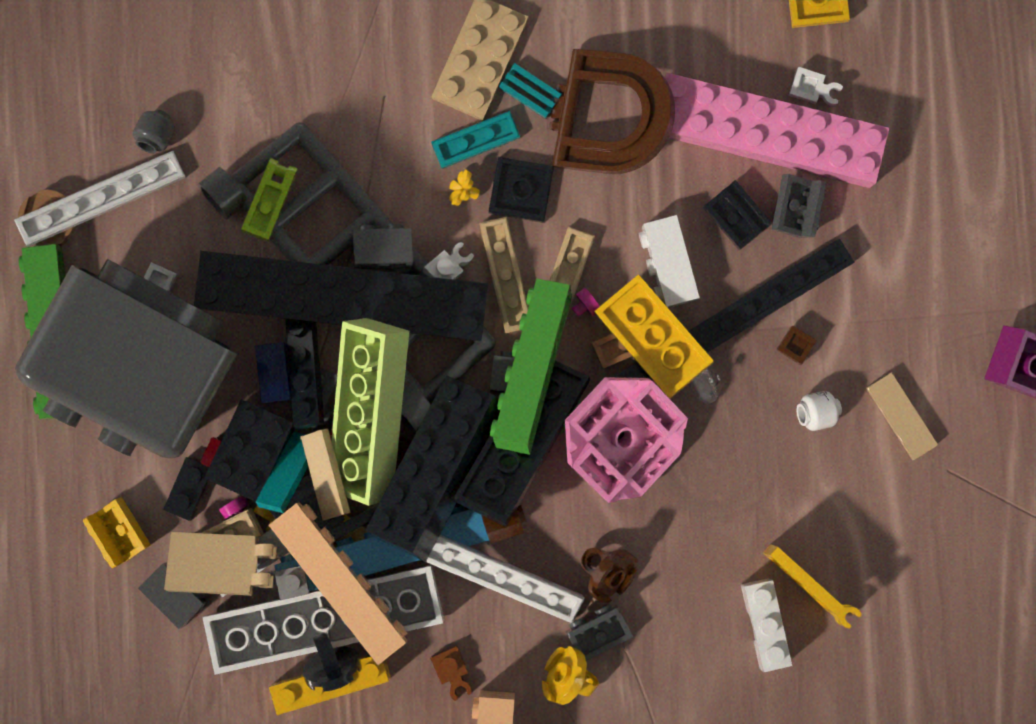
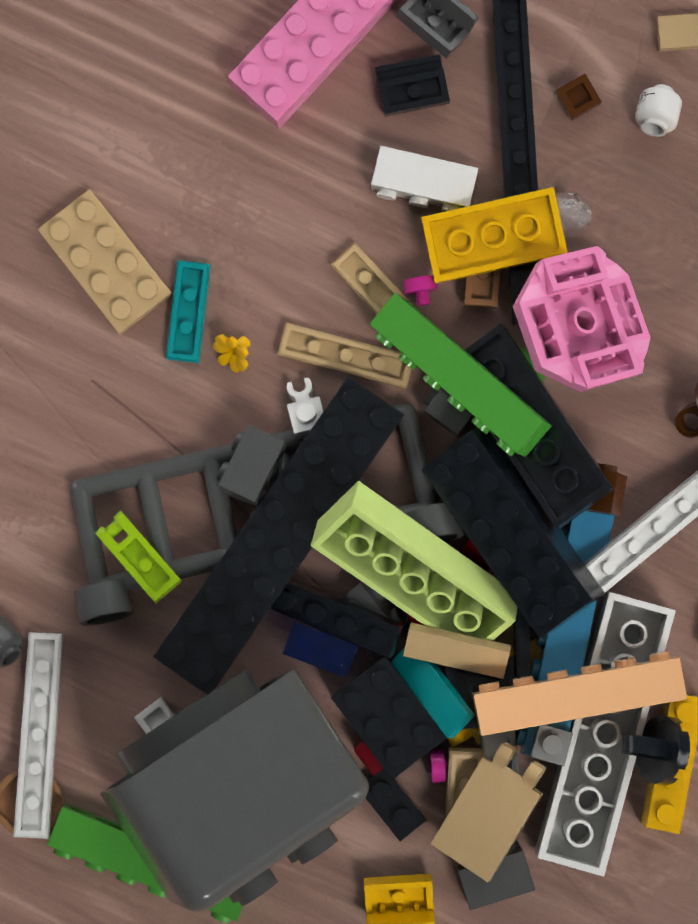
camera: 60 degrees left, 0 degrees up
black tile [488,157,554,223] -> none
teal tile [499,63,562,119] -> none
reddish brown piece [549,49,675,174] -> none

